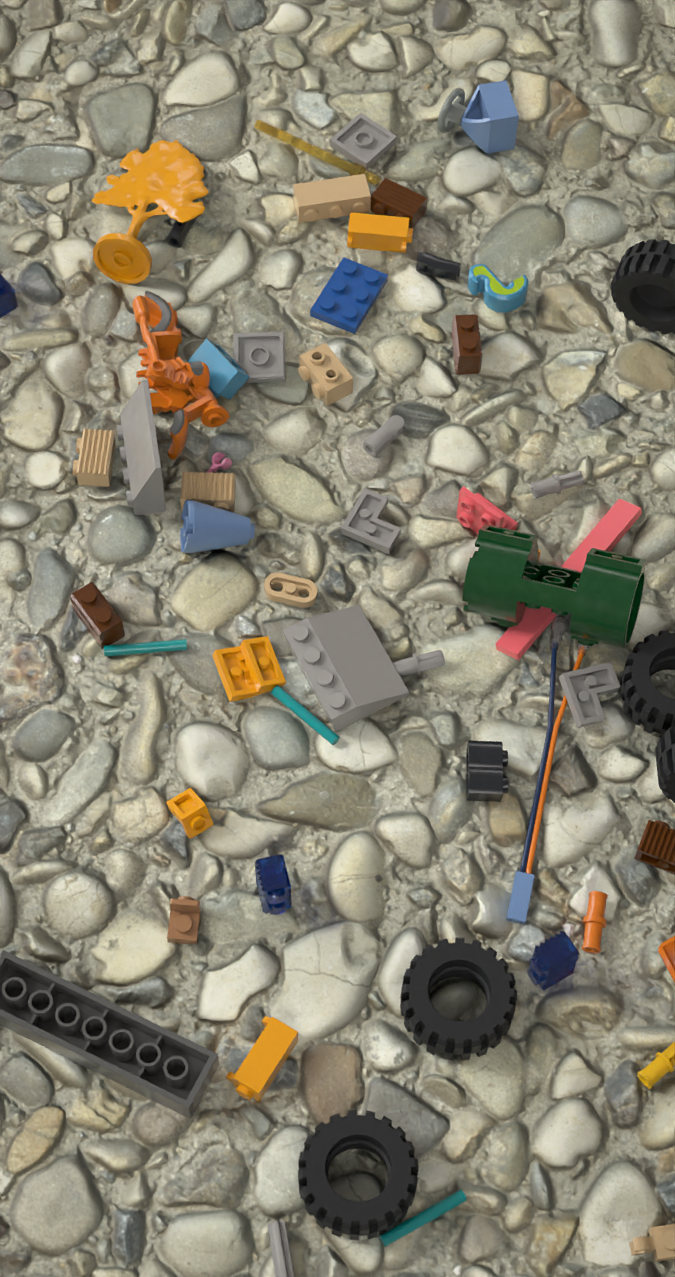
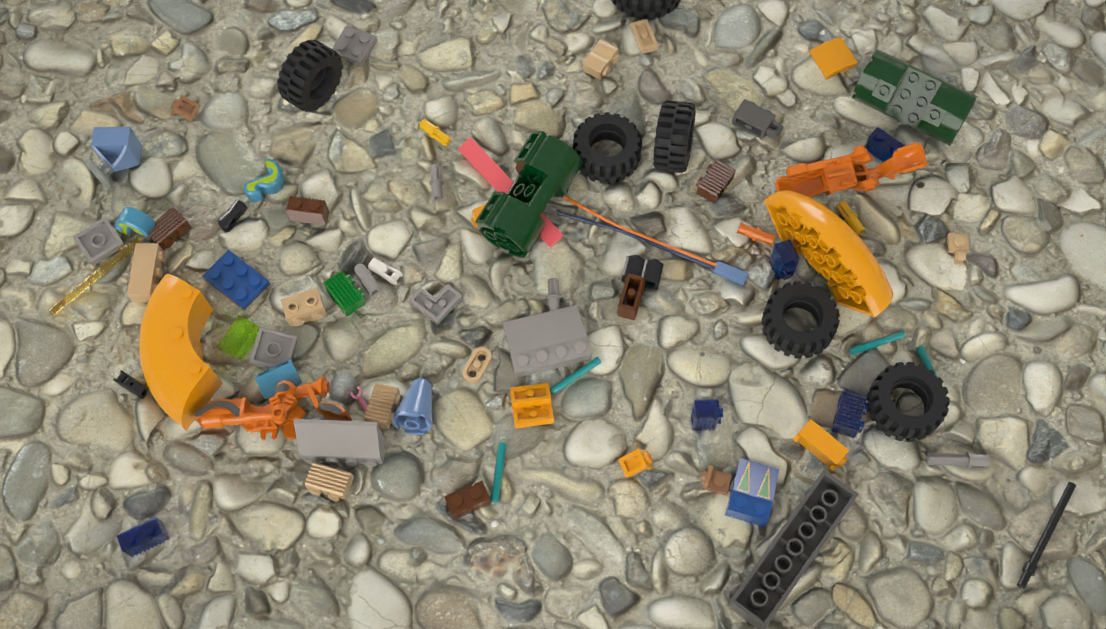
camera: 75 degrees left, 5 degrees up
light orange plant [91,140,209,284] -> none
light orange brick [347,212,413,253] -> none
coral bracket [456,486,518,534] -> none
light grey plate [559,662,620,728] -> none
none -> dark azure animal [114,207,155,237]
none -> light orange brick [139,274,223,430]
none -> medium nougat bracket [170,95,201,122]
none -> clear neon green plate [217,316,260,361]
none -> green brick [323,271,366,317]
none -> white bar [368,258,403,285]
none -> yellow axle [419,118,451,146]
none -> reddish brown brick [617,273,646,320]
none -> slope [725,458,779,527]
none -> light orange brick [764,190,893,317]
none -> clear blue brick [831,390,869,438]
none -> teal bar [849,331,906,355]

